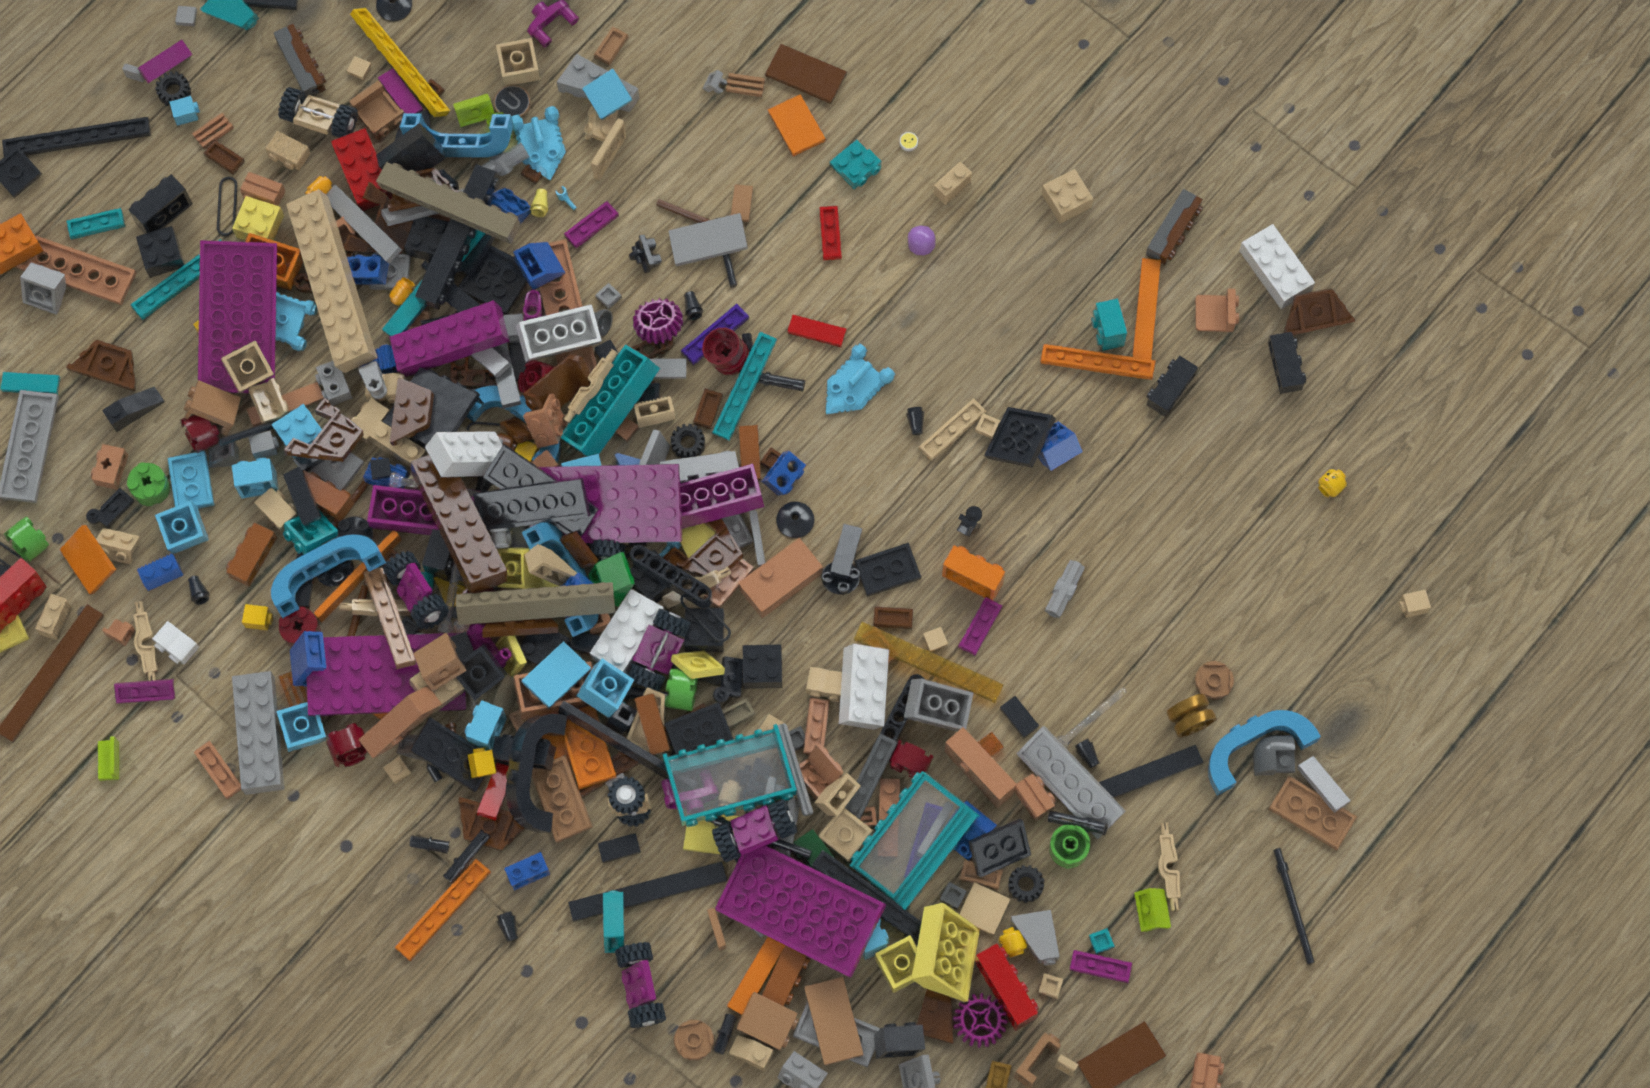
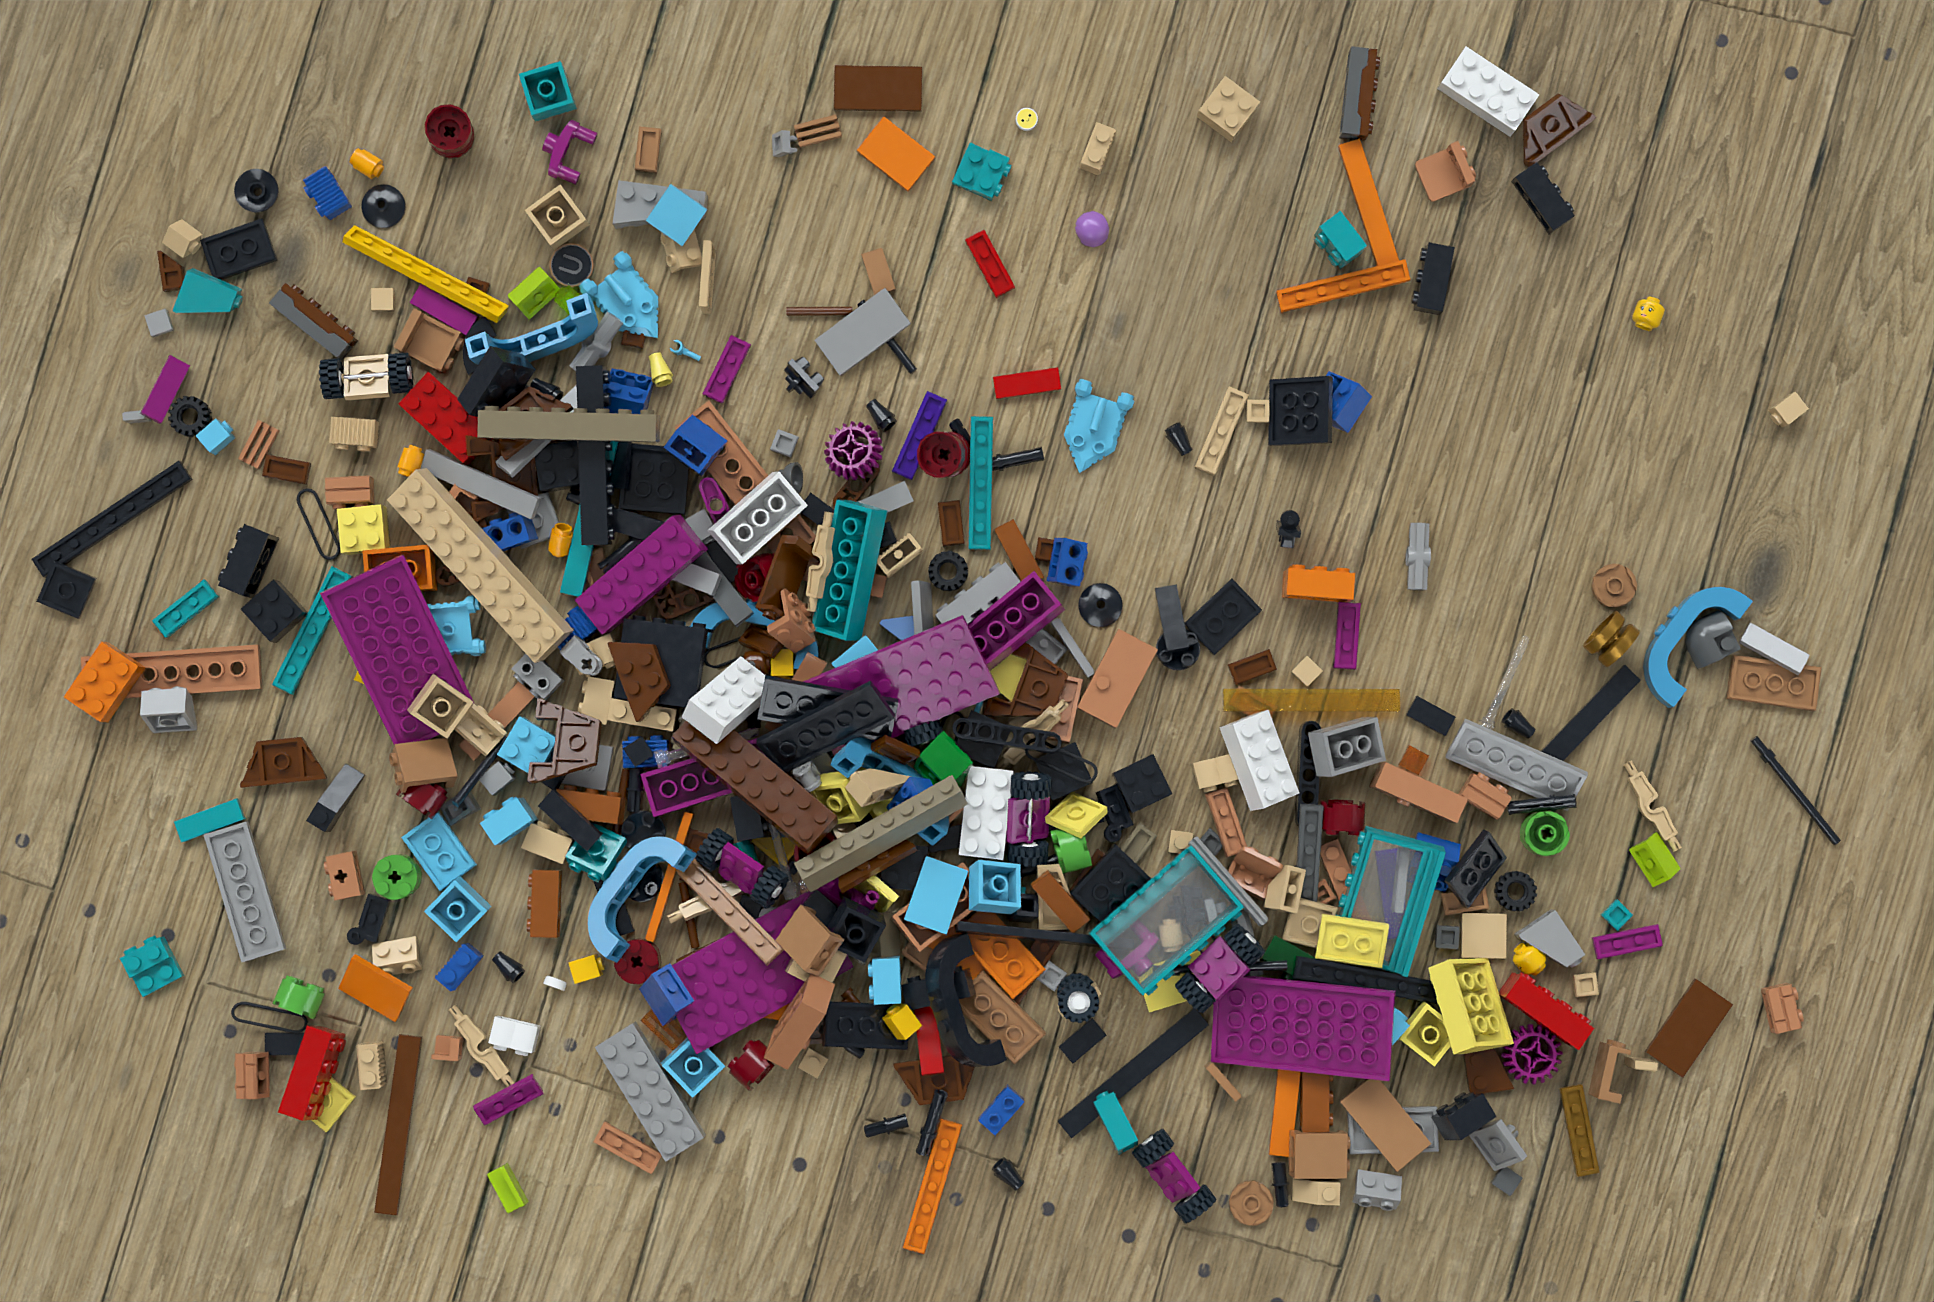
camera: 25 degrees left, 15 degrees up
none -> white tile [543,975,567,991]
none -> black axle [626,768,644,812]
none -> light yellow tile [1315,914,1389,968]

